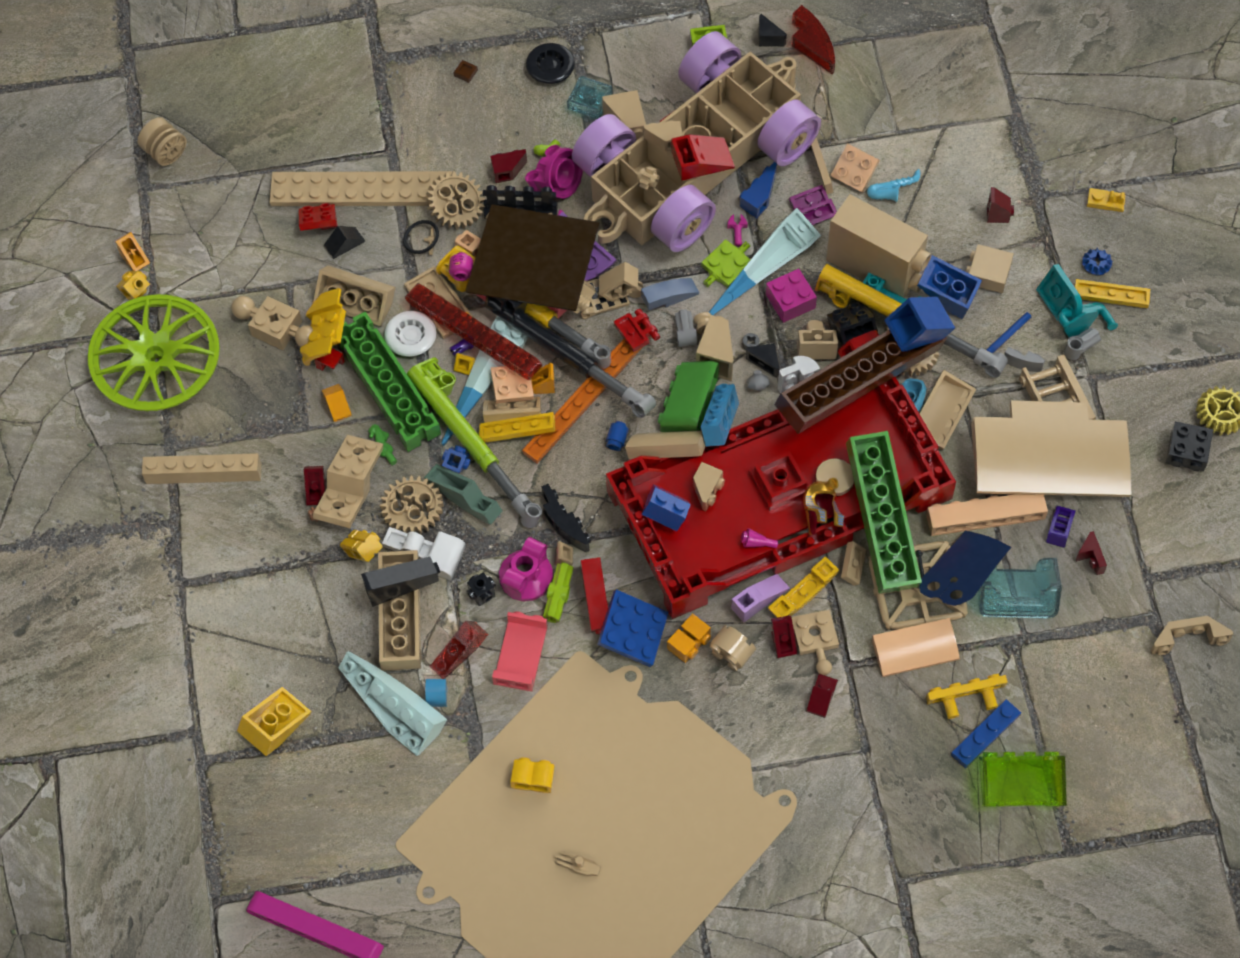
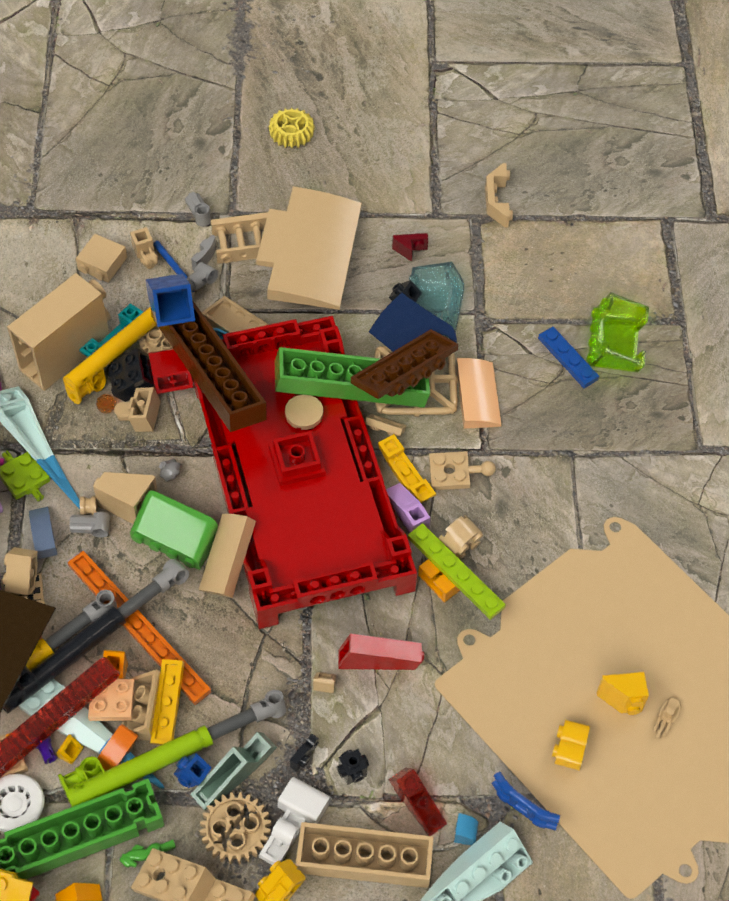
camera: 85 degrees left, 5 degrees down
black slope [361,556,441,607] -> none
coral panel [492,611,548,692] -> none
dark pink piece [499,537,553,602] -> none
black slope [541,484,591,553] -> none
lime piece [543,563,574,623] -> none
blue plate [597,589,669,667] -> none
blue brick [606,421,629,451] -> none
red plate [614,308,660,352] -> none
blue slope [641,484,691,531] -> none
tan slope [693,462,725,511] -> none
dark azure brick [701,384,739,447] -> none
dark pink cone [741,528,778,548] -> none
dark grey bush [742,333,760,350] -> none
black slope [746,343,779,378] -> none
dark pink brick [766,269,817,323] -> none
dark red slope [771,615,797,658] -> none
white brick [778,356,820,393] -> none
piece [803,478,845,535] -> none
dark red slope [806,674,838,718] -> none
blue slope [917,255,982,319] -> none
yellow plate [925,674,1008,719] -> none
light nougat brick [926,494,1048,536] -> none
dark red slope [987,187,1014,223] -> none
teal plate [1036,264,1118,338] -> none
dark purple slope [1046,506,1076,548] -> none
yellow plate [1074,279,1151,308] -> none
blue gear [1082,247,1113,275] -> none
yellow plate [1087,188,1126,212] -> none
black brick [1166,421,1213,471] -> none
none -> clear orange tile [96,394,116,414]
none -> orange slope [98,724,139,770]
none -> tan brick [130,227,158,269]
none -> black plate [290,734,319,772]
none -> reddish brown plate [350,329,458,399]
none -> black brick [389,280,422,302]
none -> lime plate [407,523,506,620]
none -> blue piece [492,771,560,831]
none -> yellow slope [597,672,649,715]

